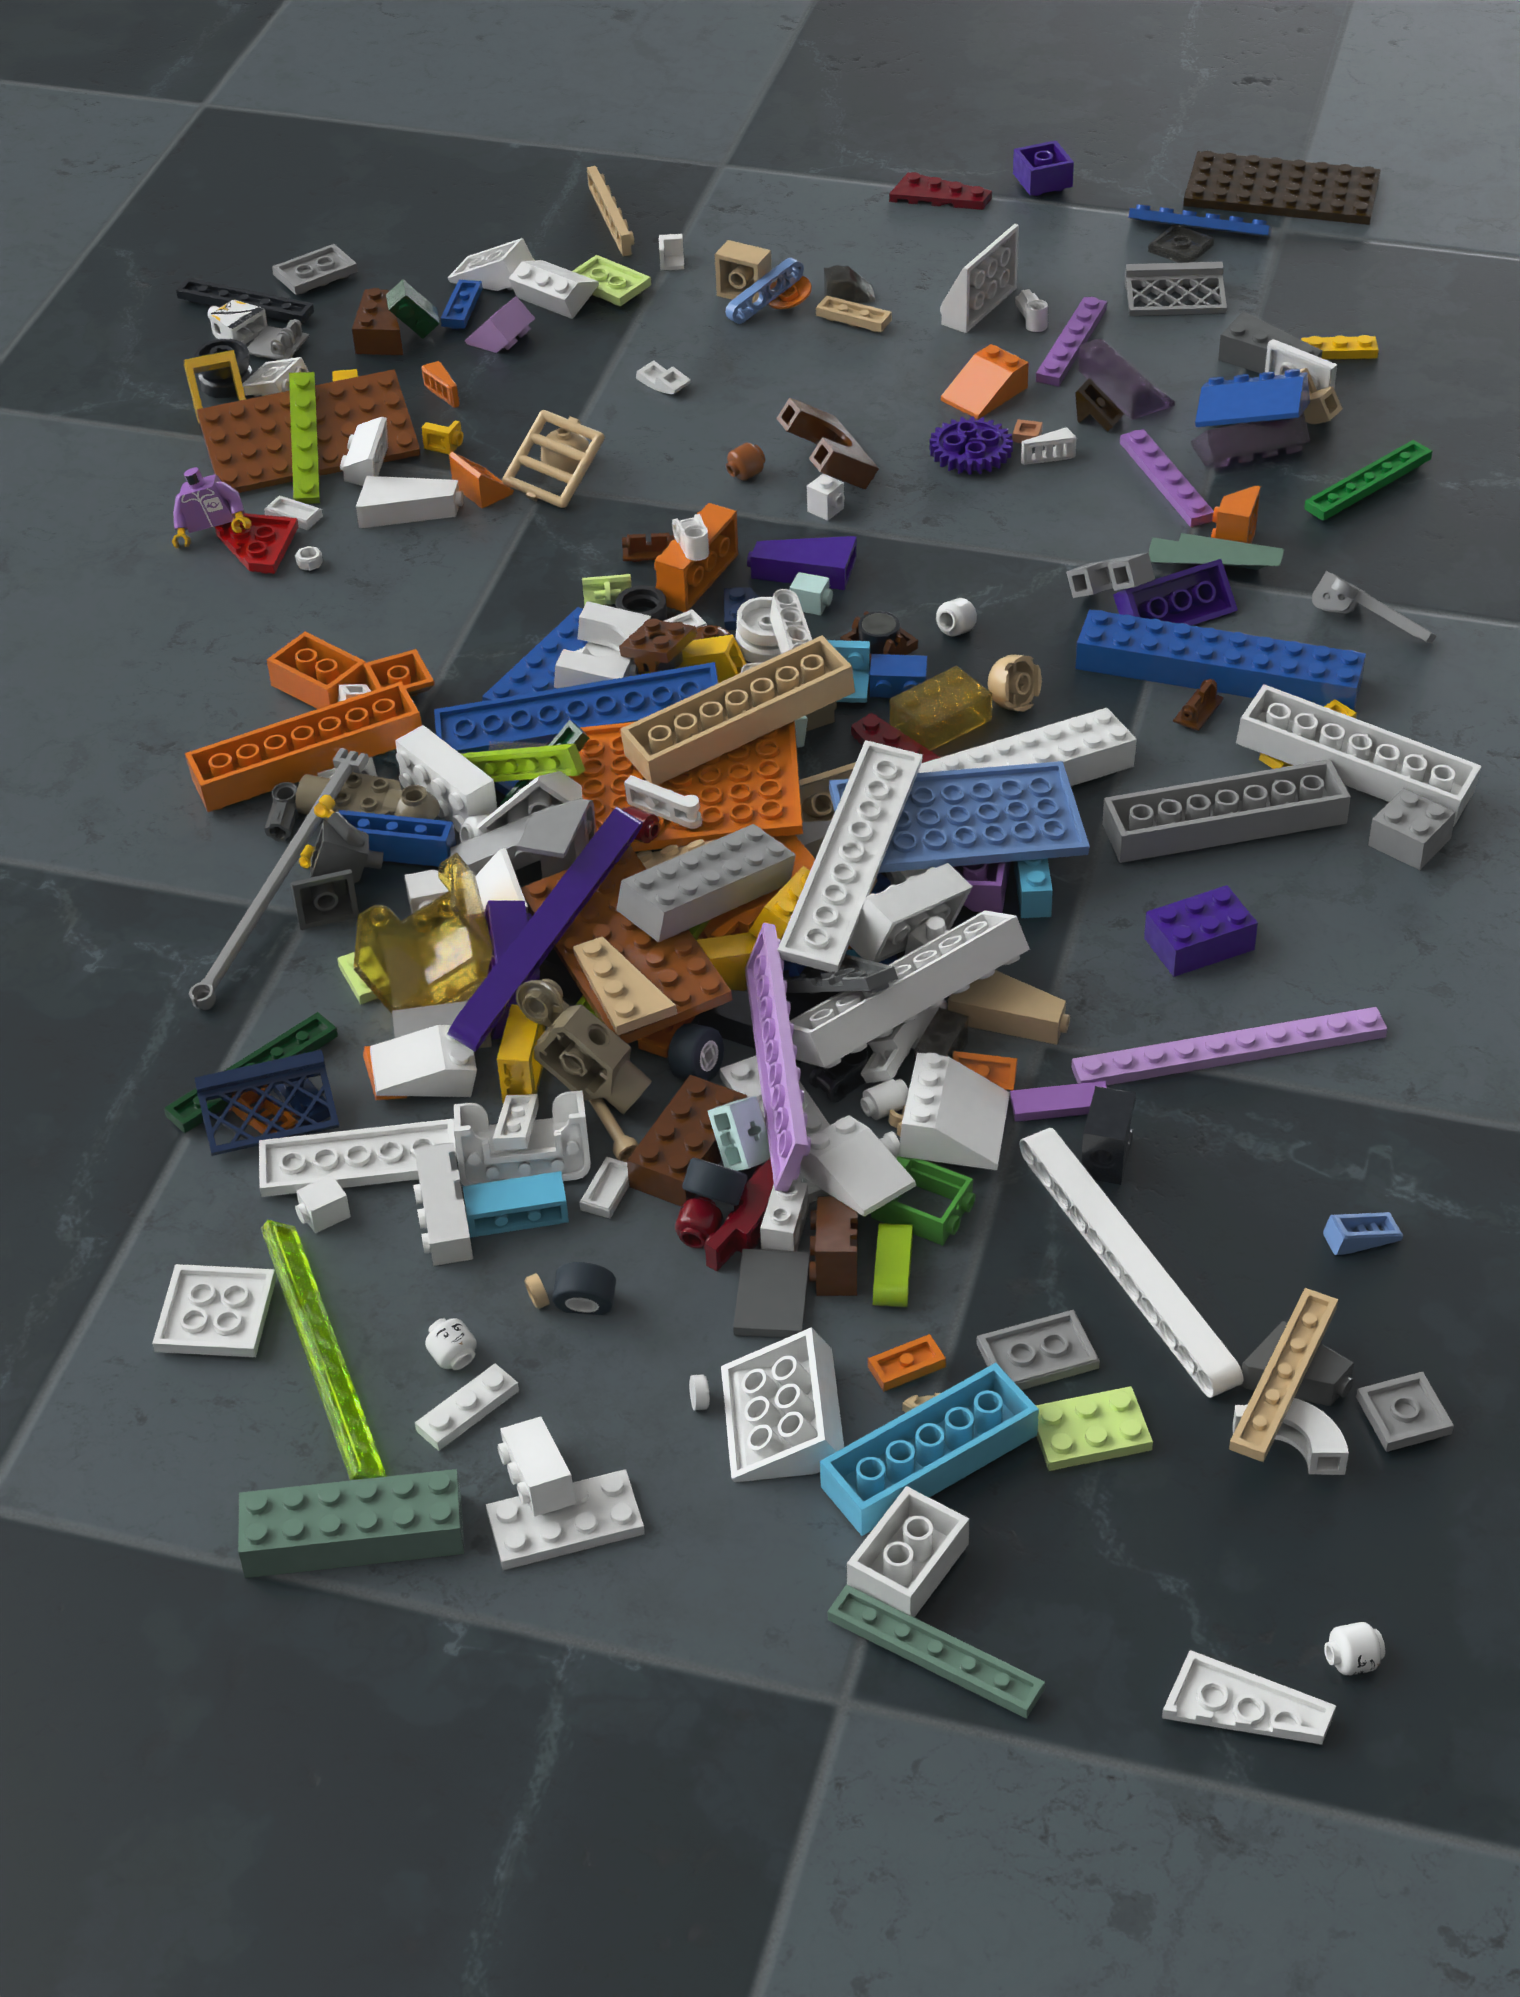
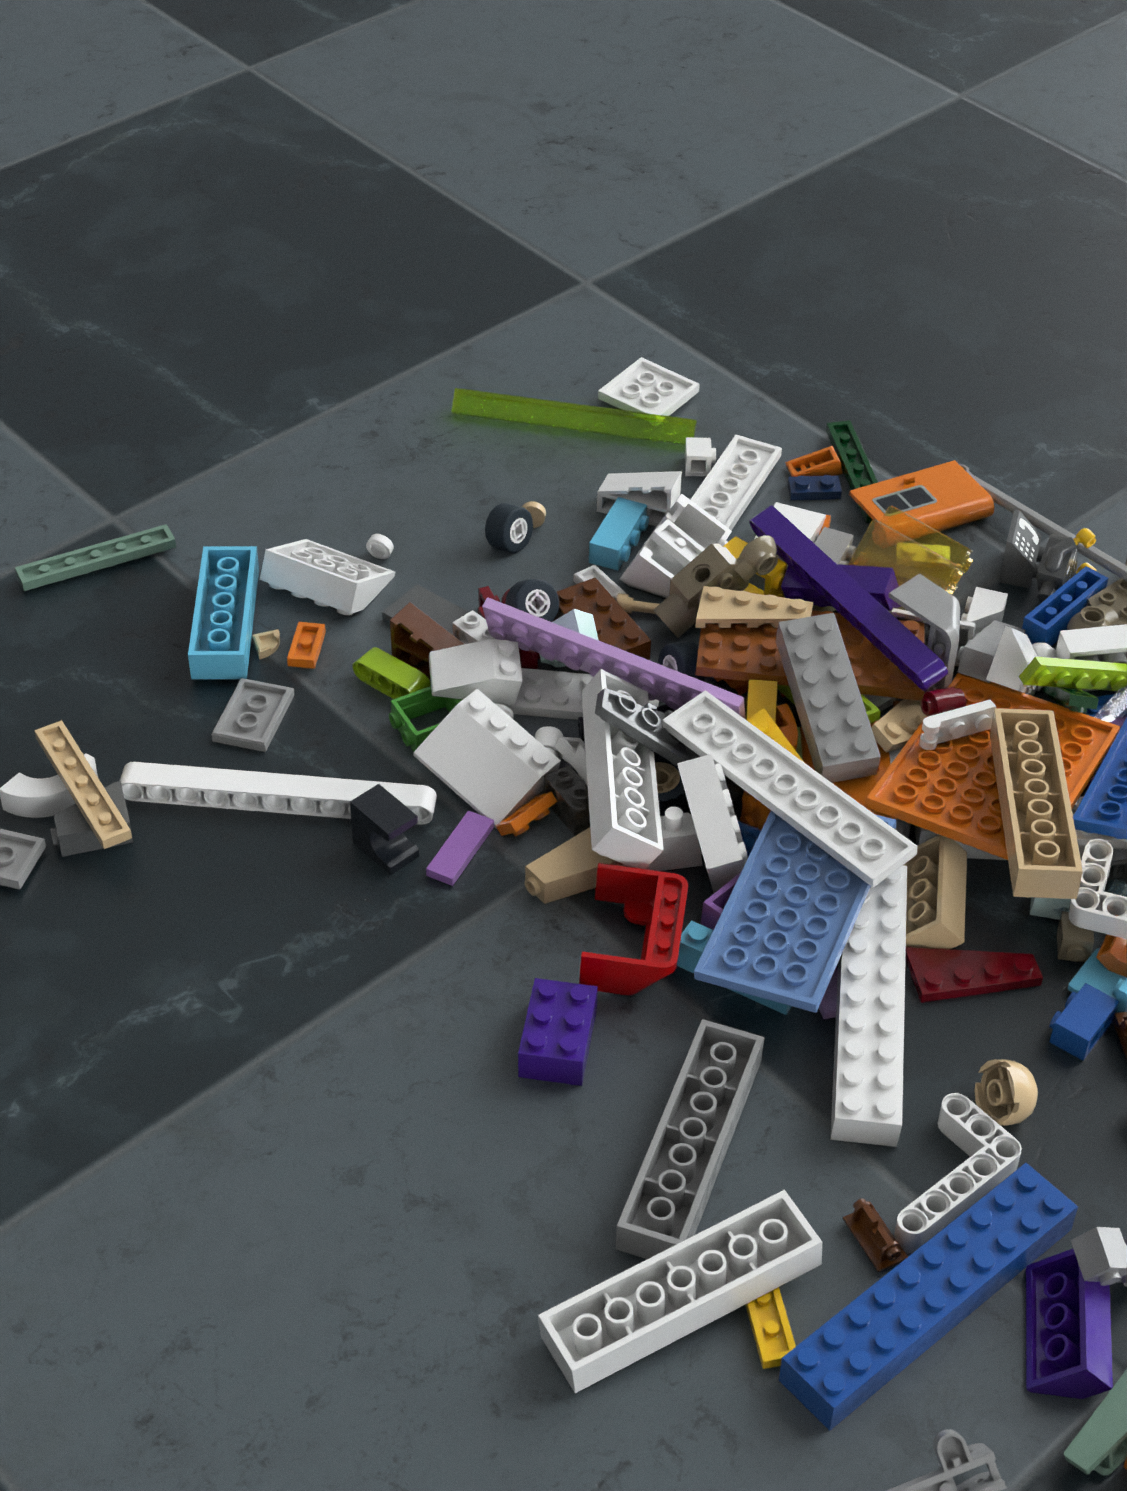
camera: 120 degrees right, 0 degrees up
dark blue fence [194,1050,339,1156] -> none
sand green brick [238,1469,464,1578] -> none
white plate [415,1363,519,1451] -> none
white head [425,1318,477,1370] -> none
white plate [486,1469,645,1570] -> none
white brick [498,1417,576,1516] -> none
white brick [847,1486,969,1617] -> none
clear yellow brick [890,665,992,751] -> none
yellowish green plate [1035,1386,1153,1471] -> none
lavender plate [1071,1007,1387,1085] -> none
medium blue slope [1323,1212,1403,1255] -> none
light grey brick [1368,788,1456,870] -> none
none -> red windscreen [579,863,688,995]
none -> orange door [849,460,994,548]
none -> white beam [894,1093,1022,1253]

